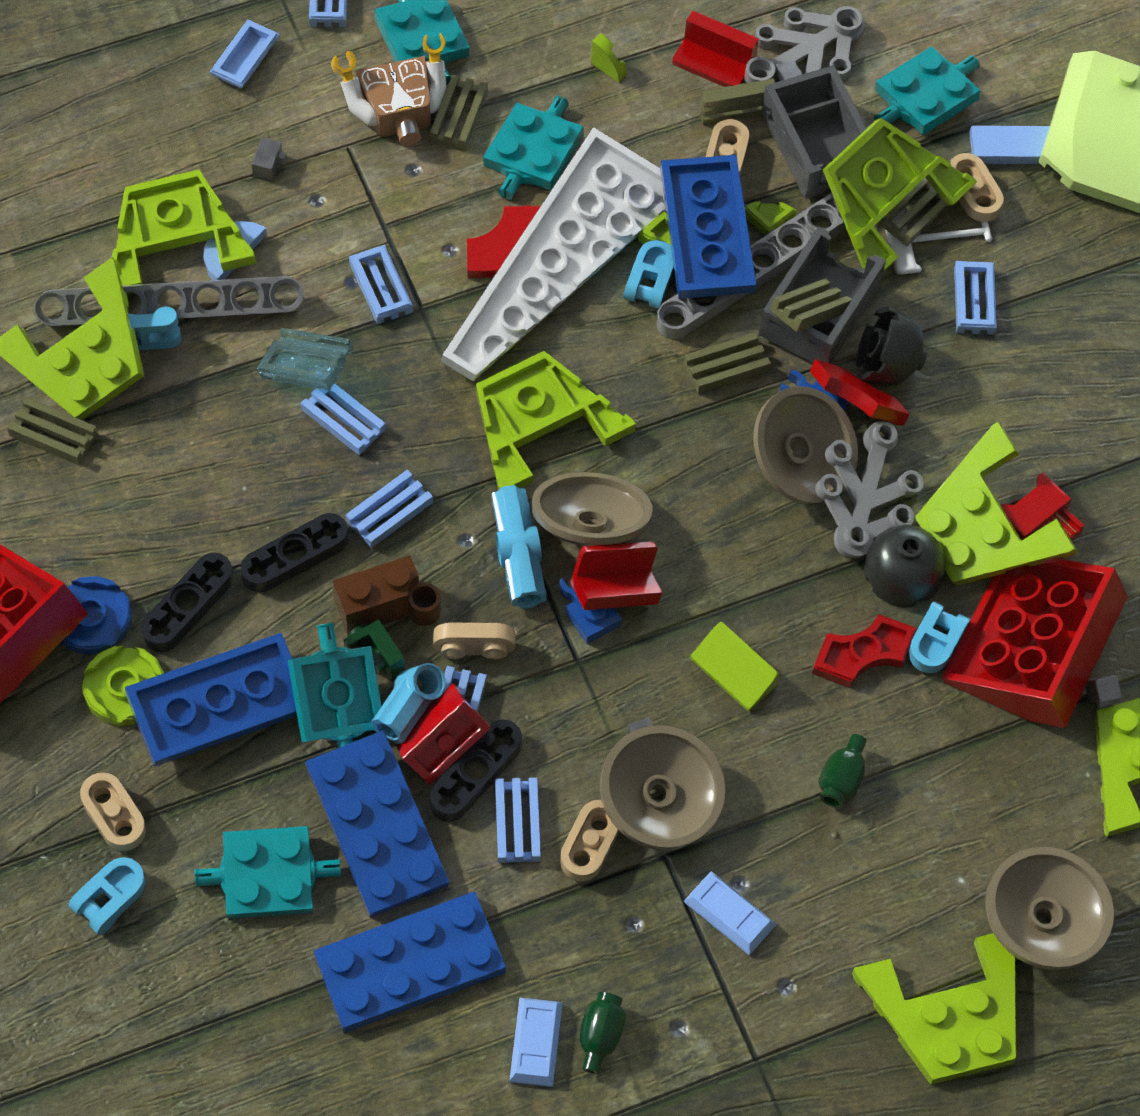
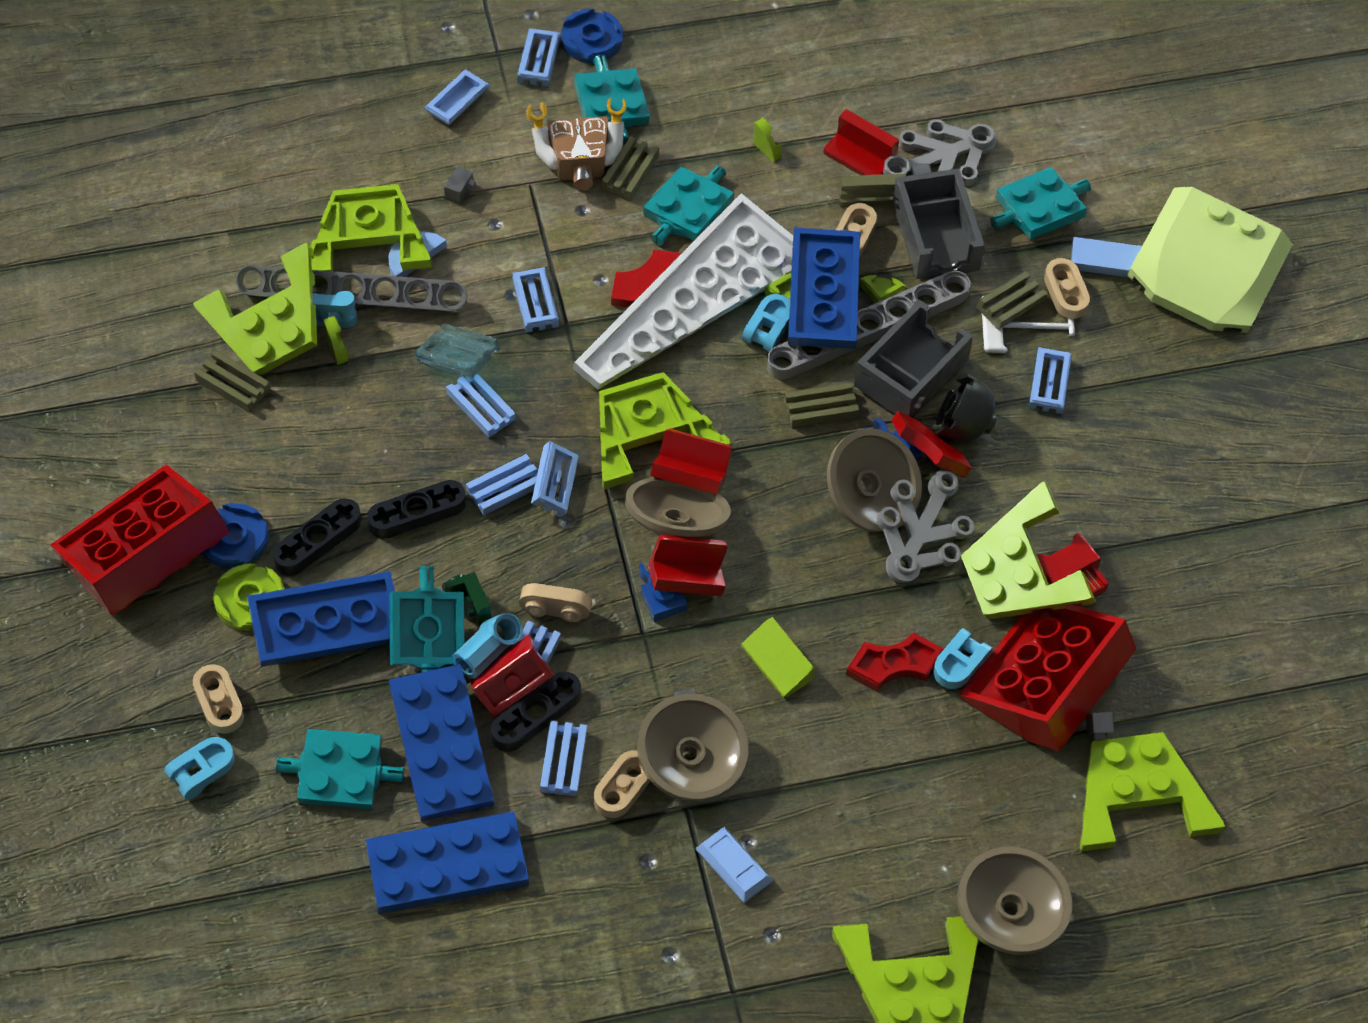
camera: 10 degrees right, 5 degrees down
reddish brown hinge [333,555,441,635] -> none
medium azure piece [492,485,546,609] -> none
light blue tile [509,997,563,1087] -> none
dark green plant [579,992,626,1074] -> none
olive tile [770,278,852,332] -> none
dark green plant [818,734,867,808] -> none
lime wing [823,118,977,270] -> none
pearl dark grey cylinder [864,524,946,608] -> none
none -> lime tile [323,316,349,365]
none -> light blue tile [531,441,579,518]
none -> red panel [650,428,732,495]

